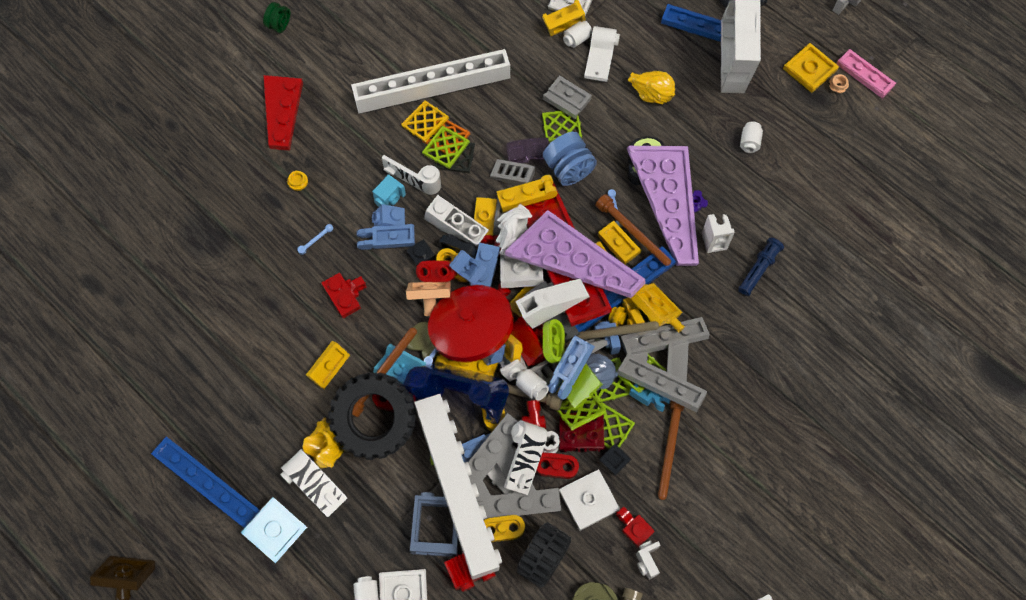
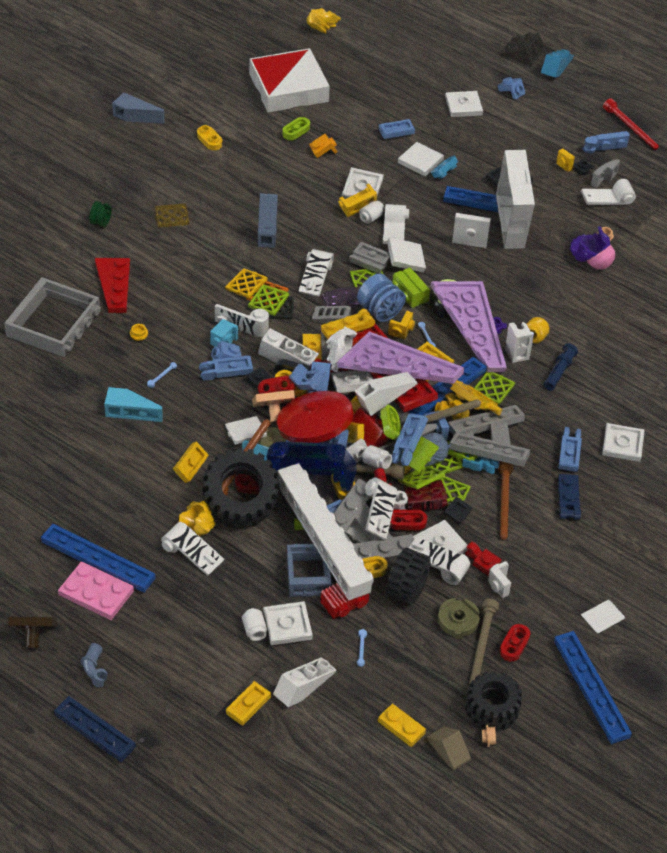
camera: 10 degrees left, 20 degrees down
tile [241,497,307,563] -> none
red hinge [322,272,367,318] -> none
white brick [351,49,510,113] -> none
dark orange piece [596,194,671,266] -> none
yellow hair [628,71,675,105] -> none
white brick [740,122,763,153] -> none
yellow tile [783,43,839,93] -> none
bright pink tile [836,49,896,99] -> none
none -> light grey window [4,277,101,357]
none -> bright pink plate [58,561,134,620]
none -> medium azure slope [104,387,163,422]
none -> clear yellow window [155,203,189,228]
none -> white piece [225,416,267,444]
none -> sand blue slope [258,193,278,248]
none -> white door [299,249,334,297]
none -> white tile [387,237,426,273]
none -> yellow bracket [388,311,415,340]
none -> lime brick [392,267,430,308]
none -> white door [409,537,470,585]
none -> white plate [452,213,491,248]
none -> lime window [475,372,515,405]
none -> yellow head [526,317,550,344]
none -> medium blue hinge [558,427,582,472]
none -> dark blue plate [558,474,581,520]
none -> dark purple hair [570,226,615,270]
none -> white door [581,179,636,205]
none -> white tile [602,423,644,462]

